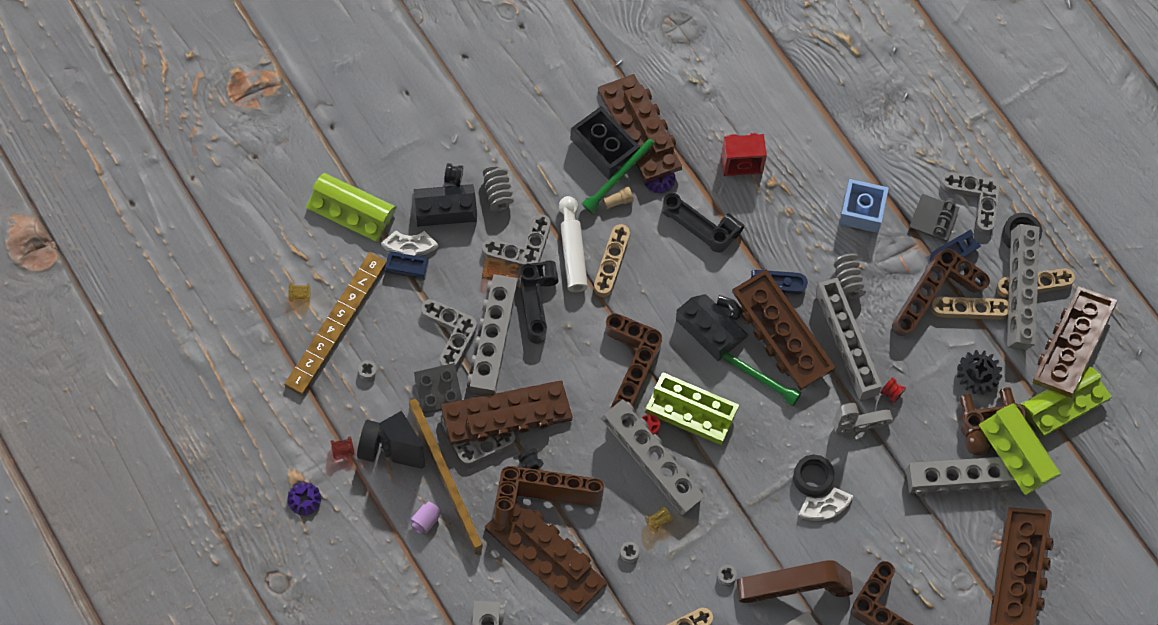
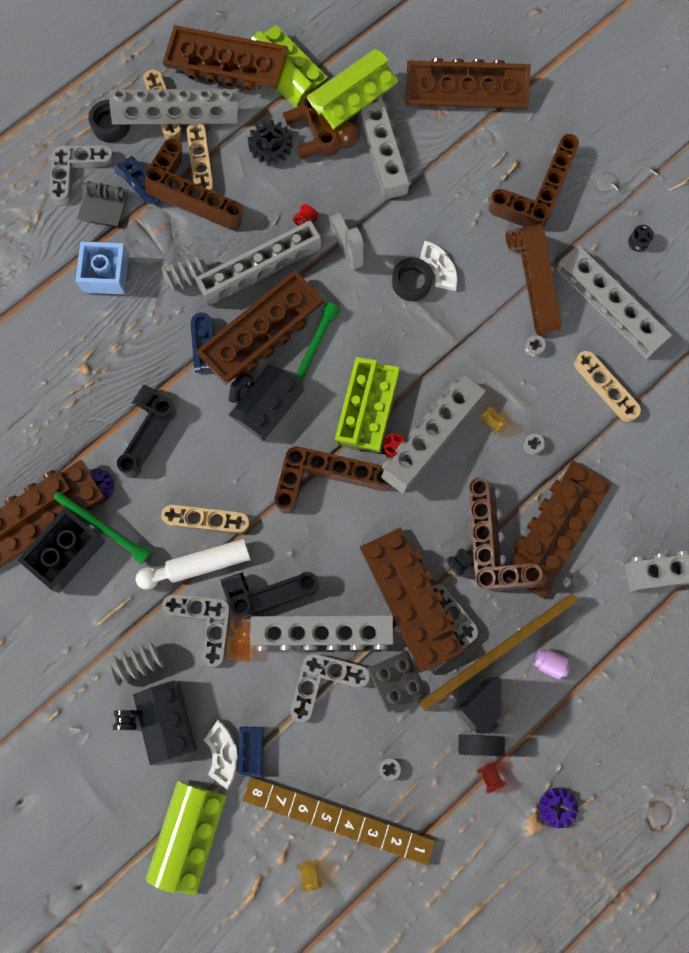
camera: 95 degrees left, 10 degrees up
tan pin [603,187,634,210] -> none
red brick [721,133,767,176] -> none

